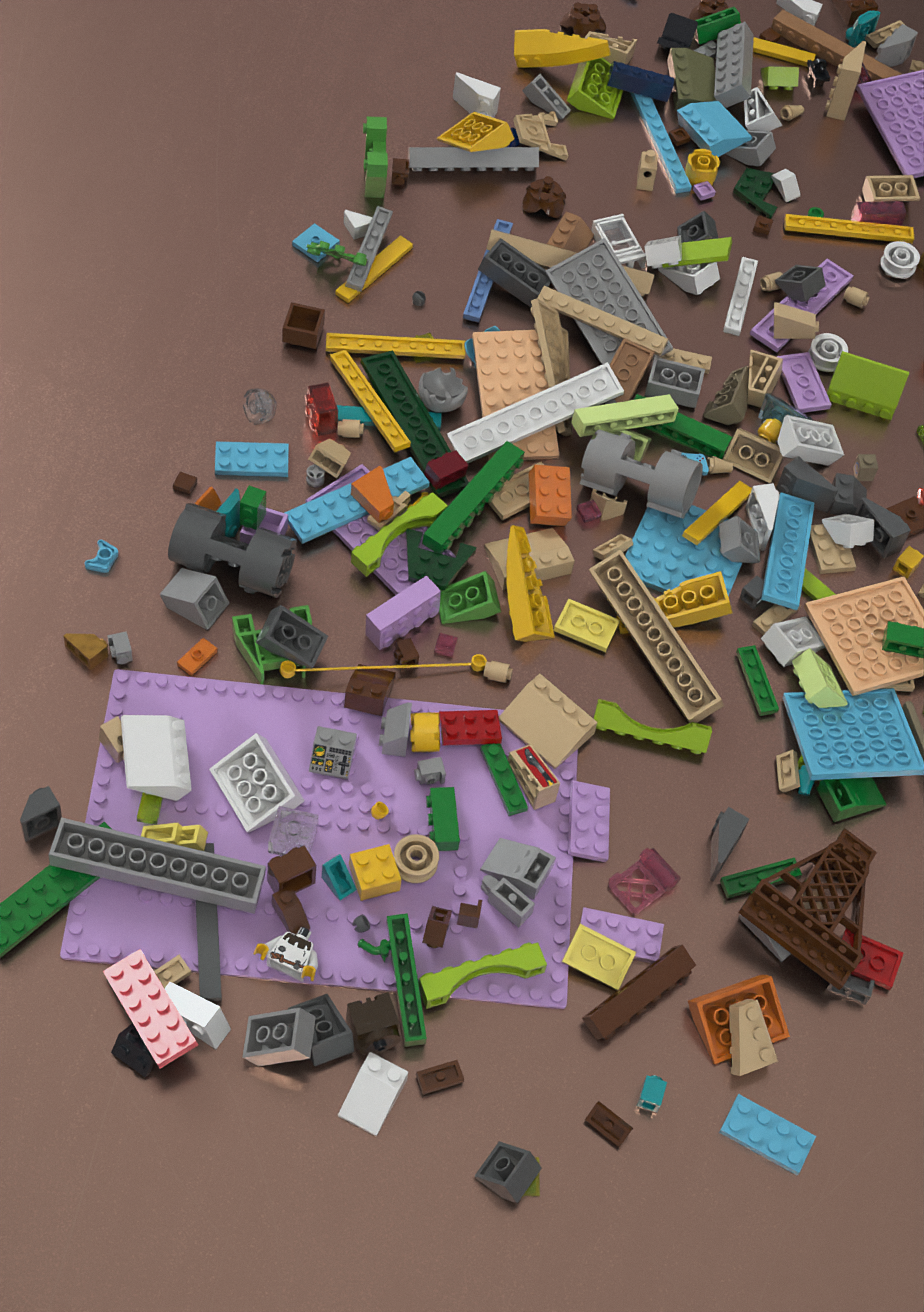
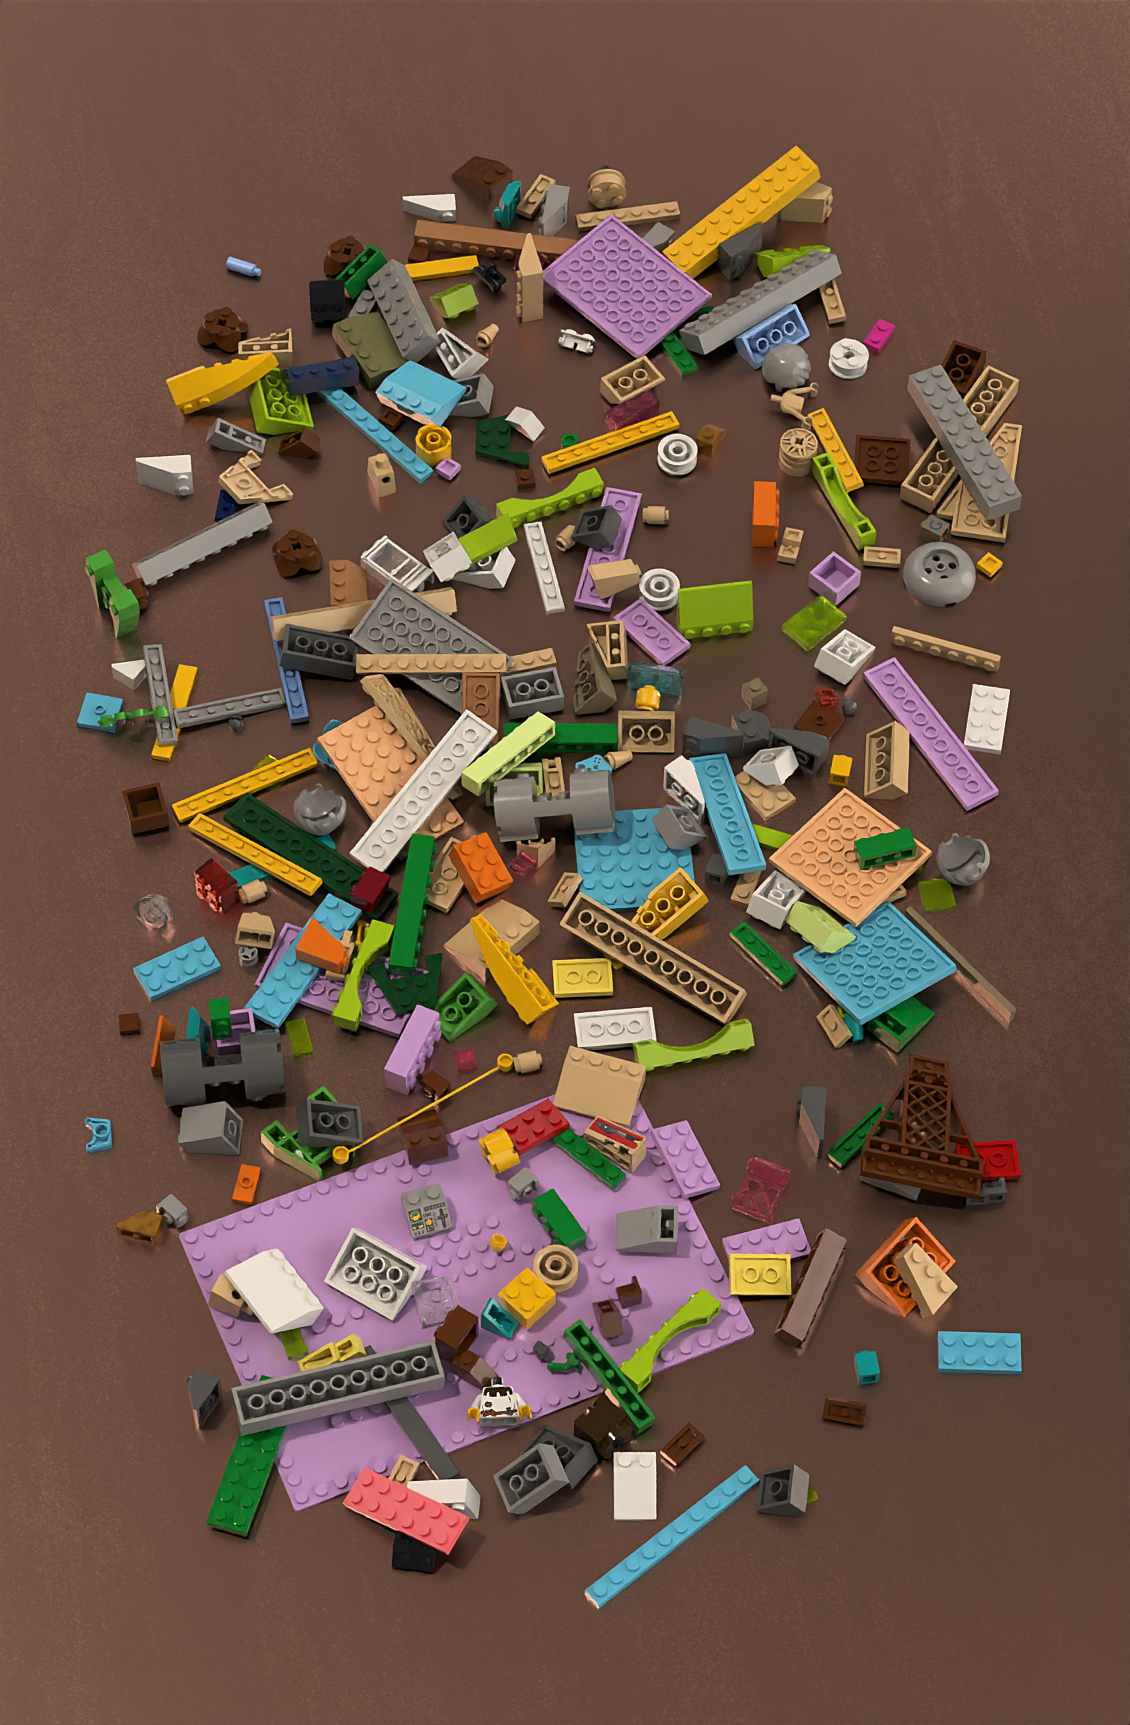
camera: 20 degrees left, 0 degrees up
light grey slope [379,702,412,757] -> none
yellow slope [437,112,514,152] -> none
light grey hinge [481,875,535,928] -> none
yellow tile [682,481,752,545] -> none
white slope [777,415,844,466] -> none
none -> light grey tile [173,688,286,729]
none -> reddish brown slope [278,427,321,459]
none -> clear neon green tile [285,1018,313,1058]
none -> lime arch [496,468,604,528]
none -> tan plate [541,757,565,796]
none -> white hinge [558,329,596,354]
none -> white plate [574,1007,656,1050]
none -> medium azure plate [585,1465,759,1609]

